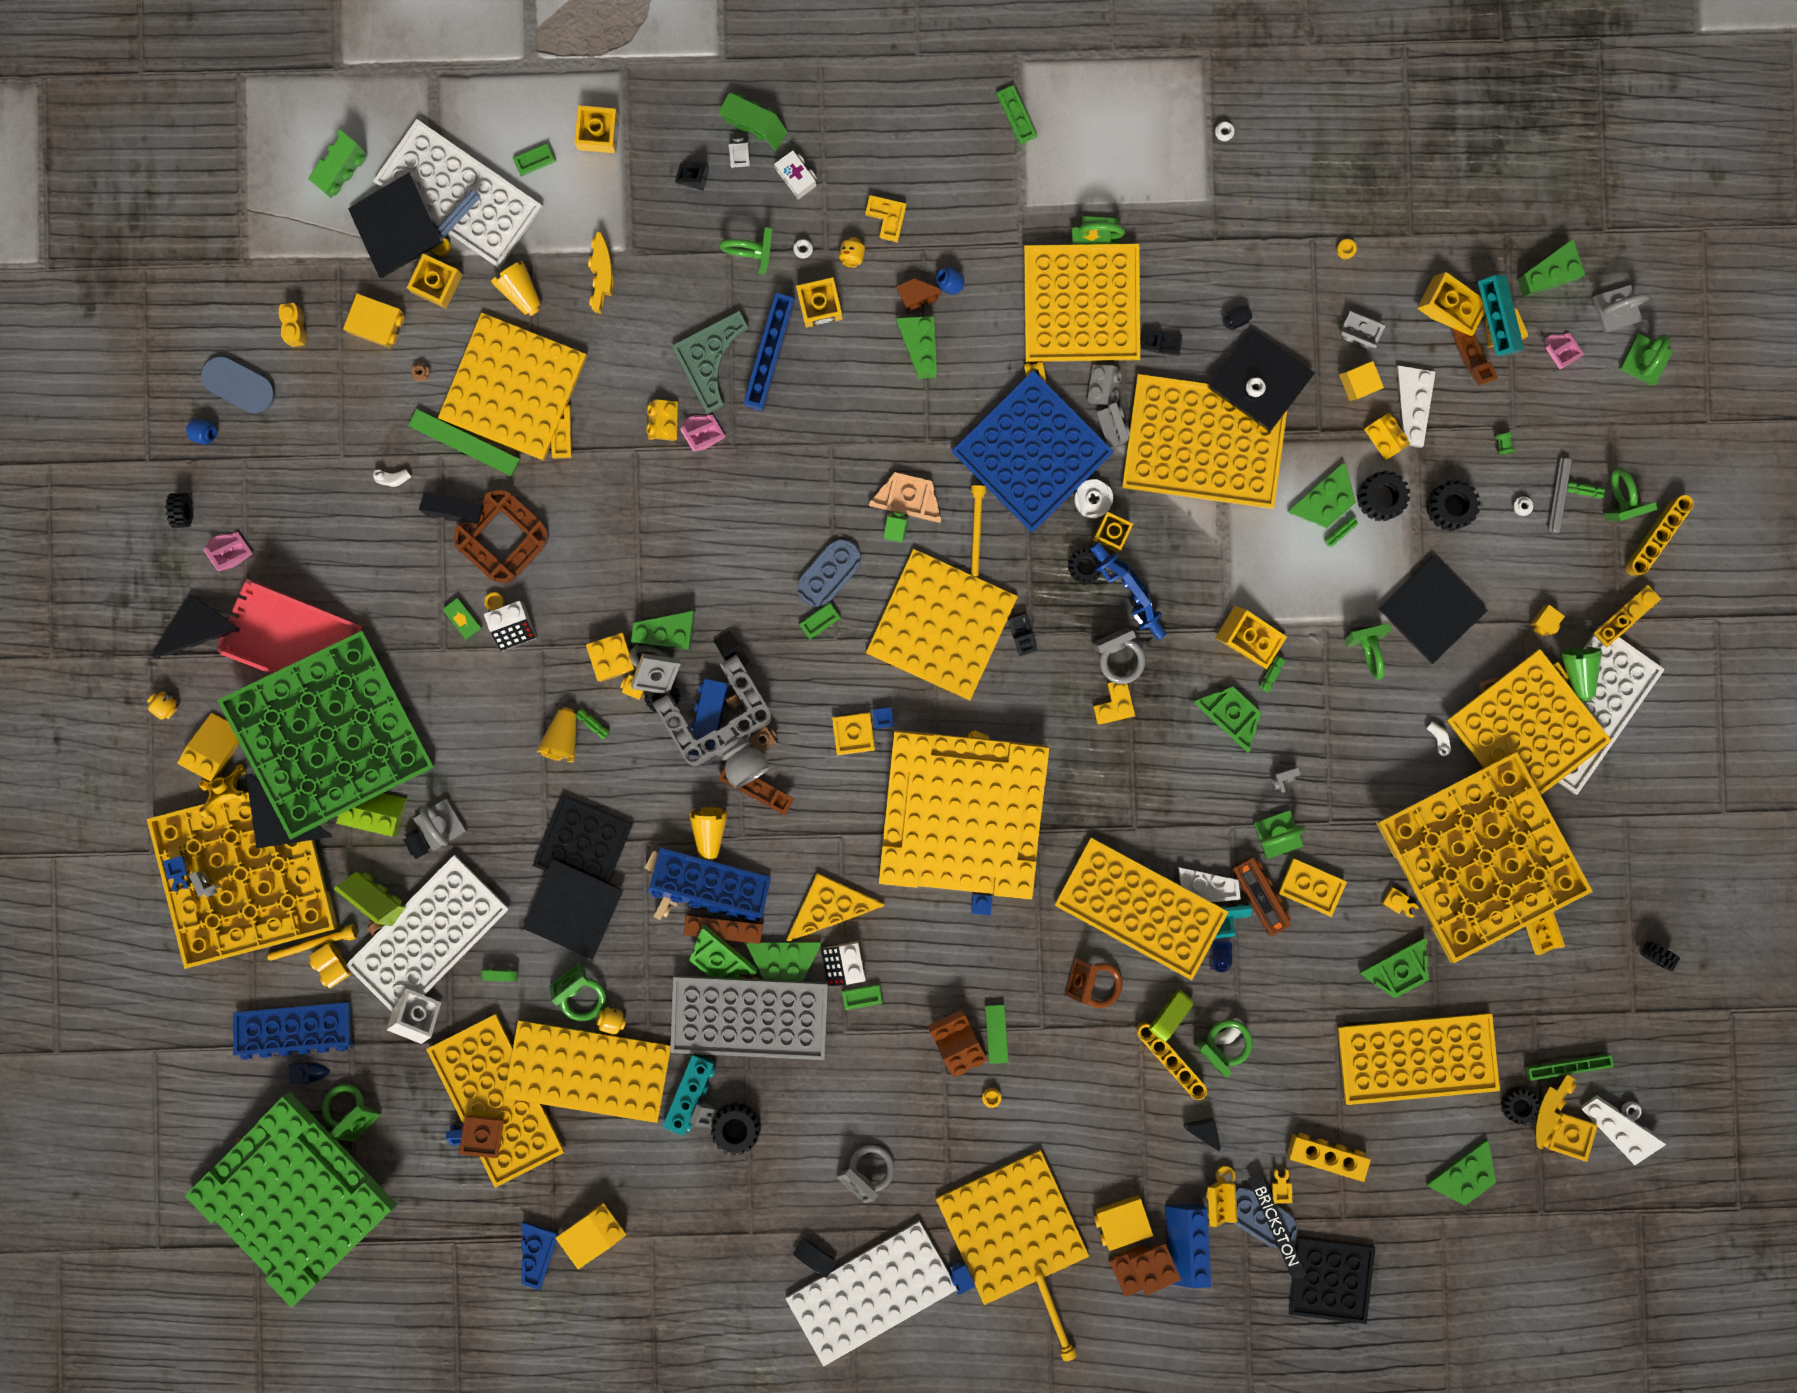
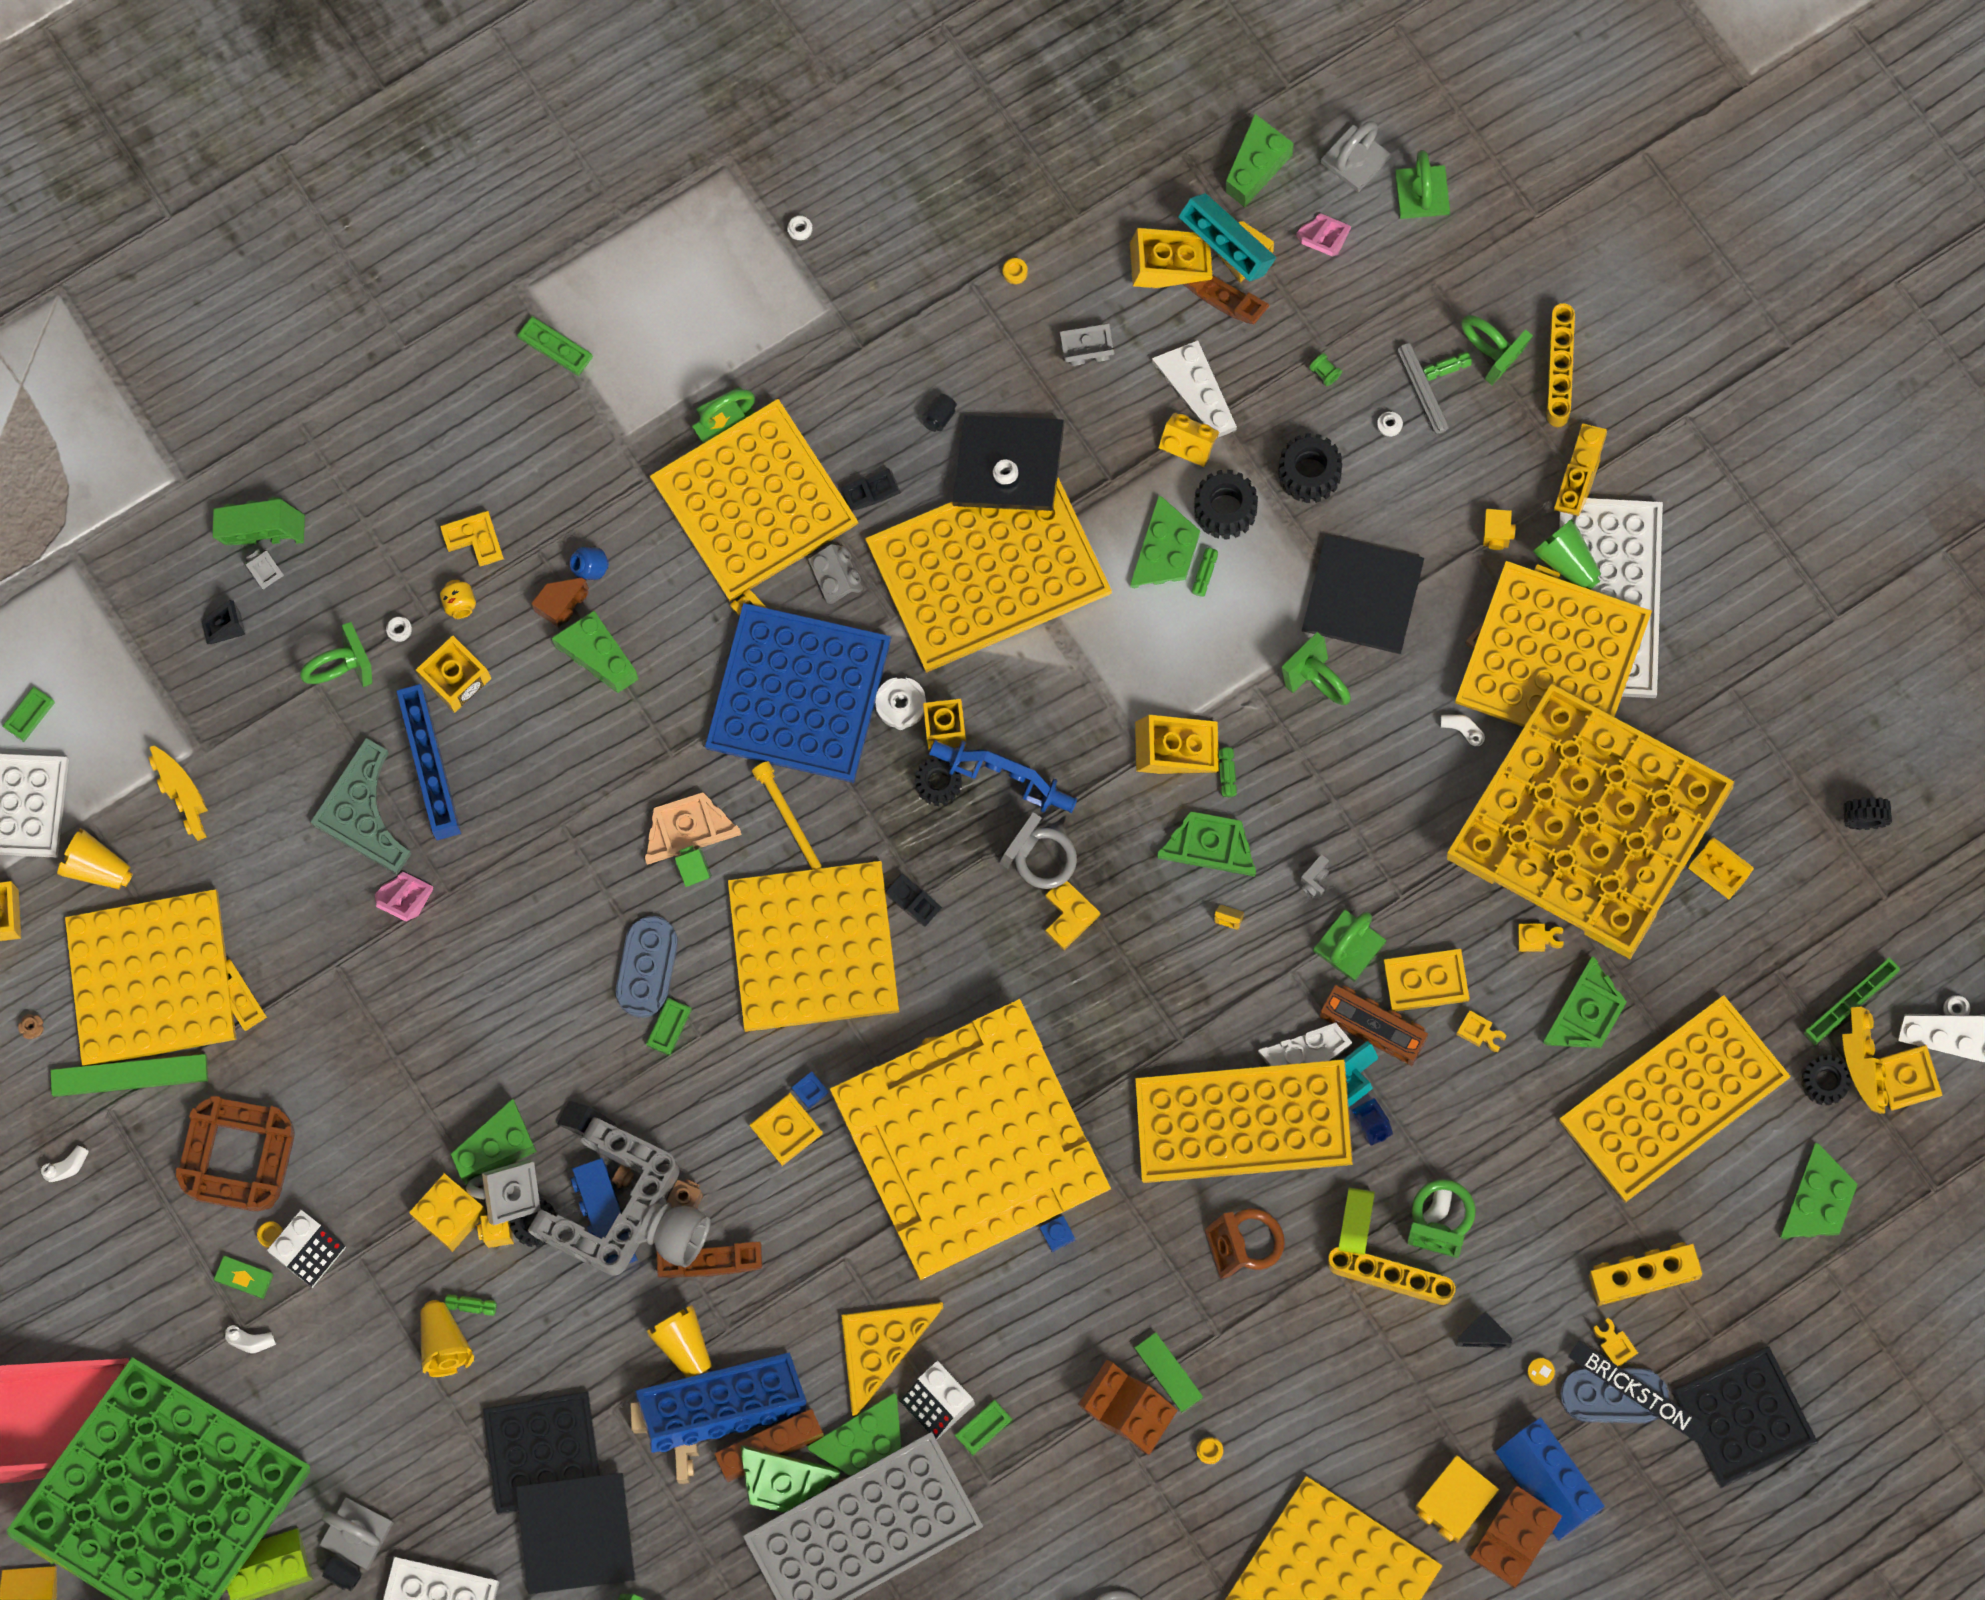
camera: 25 degrees left, 15 degrees down
black slope [418,492,484,524] -> none
yellow brick [574,105,619,154] -> none
yellow bracket [646,399,678,441] -> none
white brick [774,151,817,199] -> none
light grey bracket [1096,403,1130,448] -> none
yellow bracket [1206,1182,1237,1227] -> none
yellow head [1339,361,1384,401] -> none
none -> white arm [225,1325,276,1353]
none -> yellow slope [1214,905,1244,930]
none -> yellow plate [1456,1010,1506,1052]

